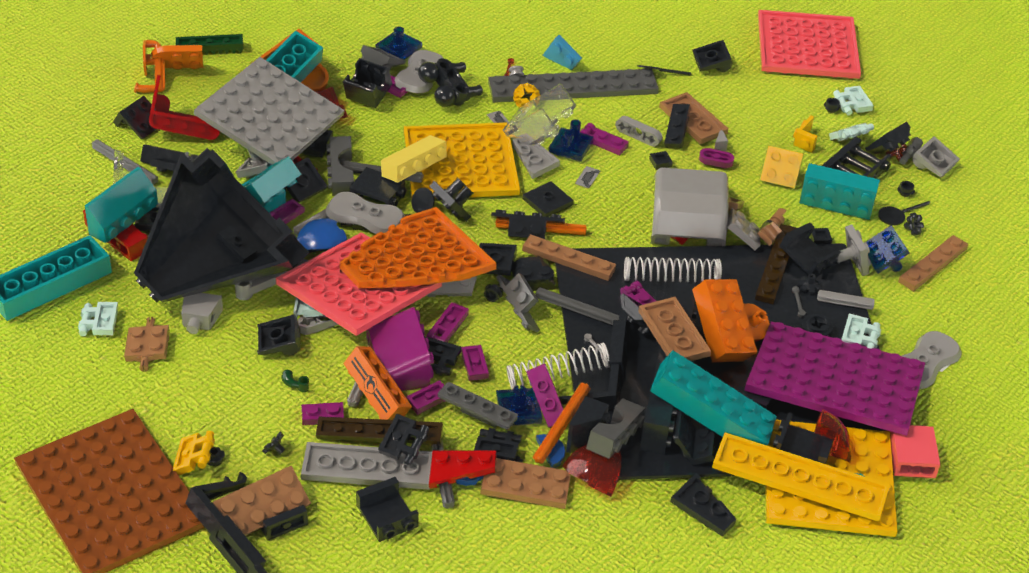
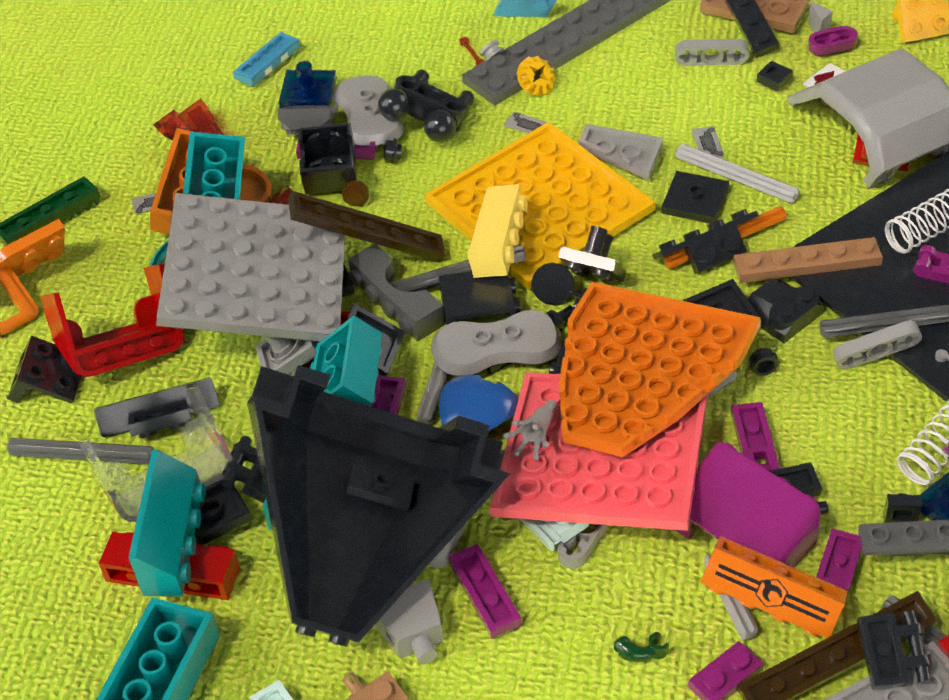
camera: 25 degrees left, 5 degrees up
black slope [257,314,301,356] -> none
magenta plate [461,345,489,381] -> none
dark grey bracket [496,273,540,333] -> none
clear windscreen [503,83,576,146] -> none
clear blue plate [549,120,594,162] -> none
magenta plate [578,123,629,156] -> none
none -> clear red brick [153,98,226,141]
none -> dark azure plate [233,32,301,87]
none -> dark brown plate [288,191,445,263]
none -> reddish brown plate [342,180,369,206]
none -> black plate [383,138,402,164]
none -> magenta plate [448,543,522,639]
none -> light grey piece [503,400,558,461]
none -> axle [676,144,800,203]
none -> light grey beam [833,320,922,370]
none -> black plate [883,493,922,523]

